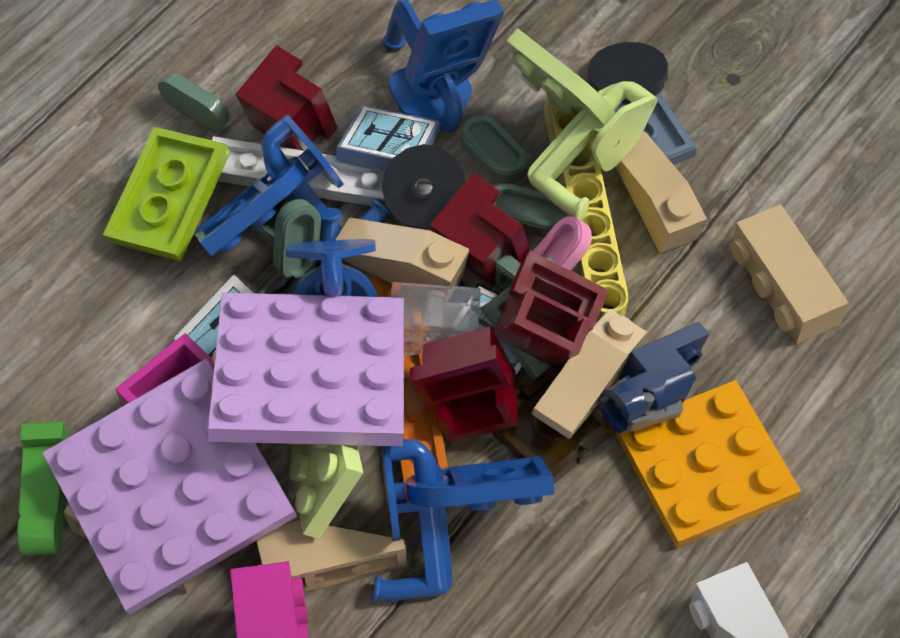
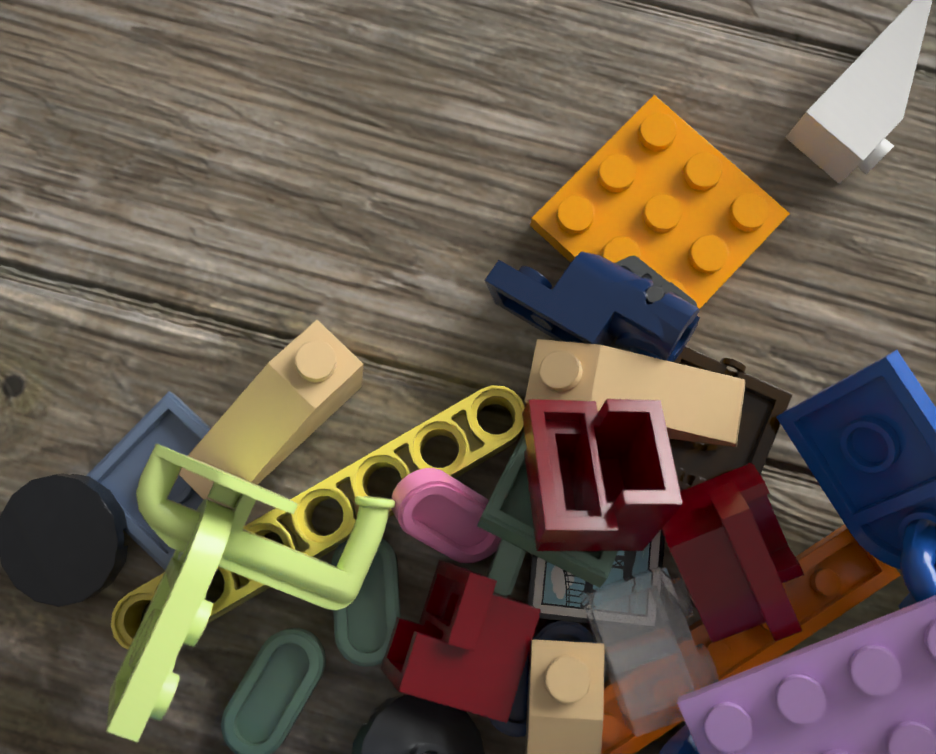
camera: 115 degrees left, 20 degrees up
tan brick [730,204,849,344] -> none

